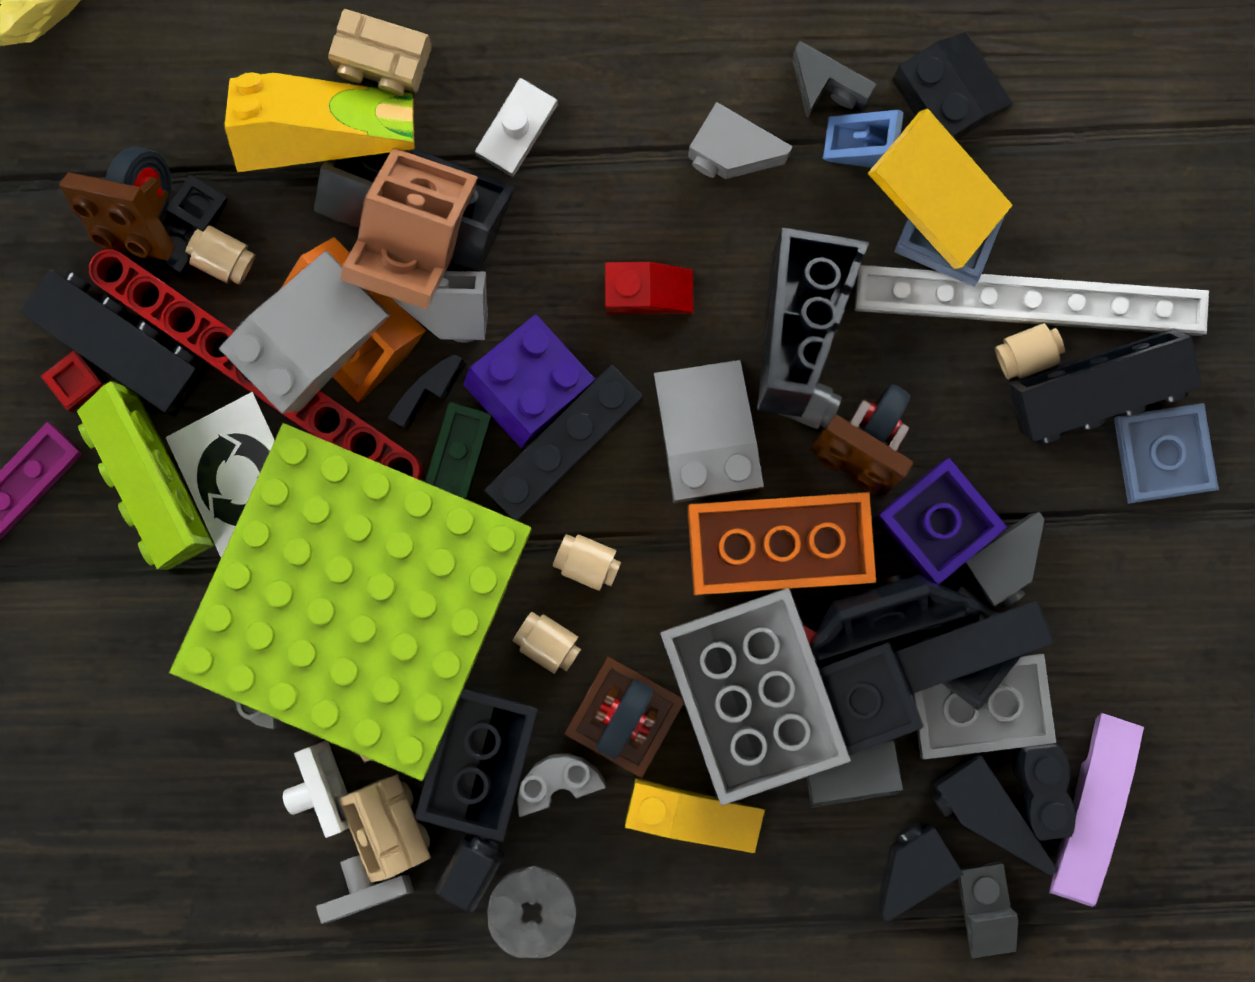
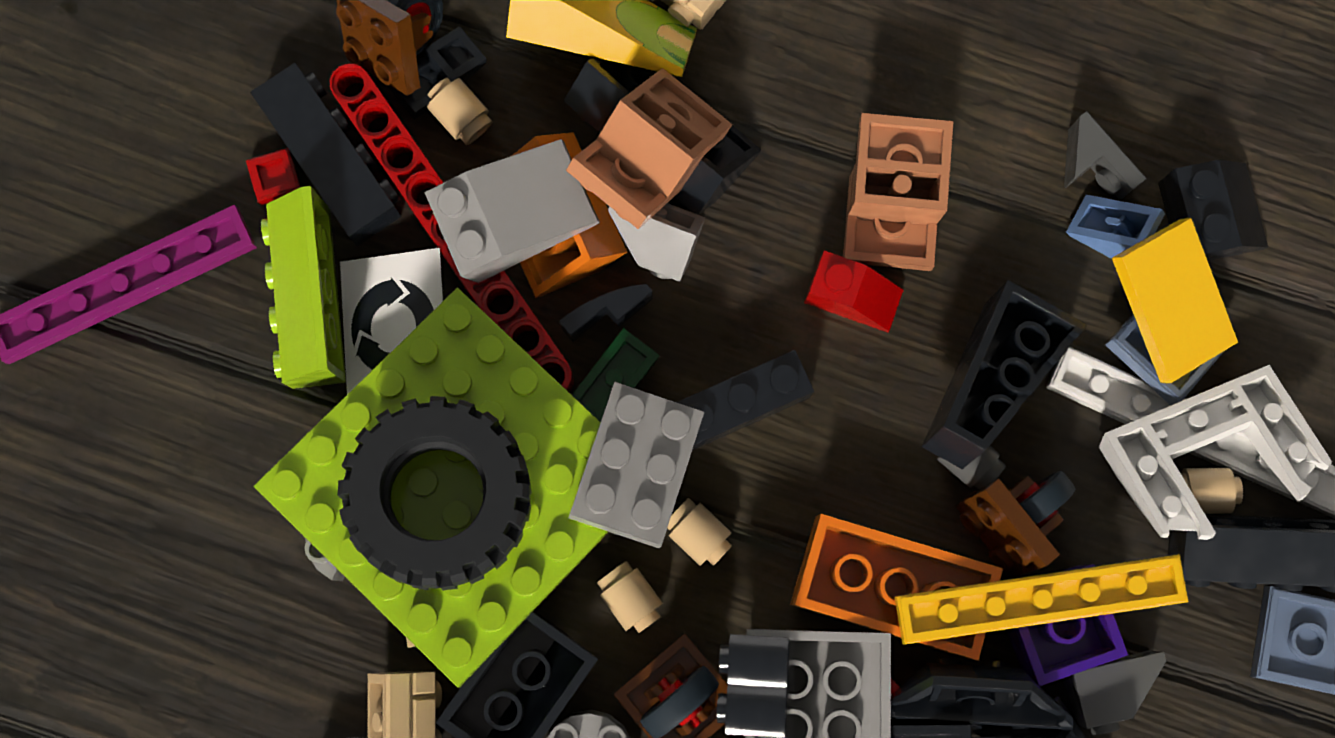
camera: 15 degrees right, 5 degrees down
white tile [283,740,349,838] -> none
dark purple brick [463,314,596,449] -> none
white tile [475,78,558,177] -> none
light grey slope [654,360,764,503] -> none
light grey slope [688,102,793,179] -> none
none -> black tyre [338,396,532,591]
none -> light grey plate [569,382,704,549]
none -> black brick [717,634,790,738]
none -> nougat bracket [843,113,953,271]
none -> yellow tile [894,554,1189,644]
none -> white wedge [1099,365,1332,540]

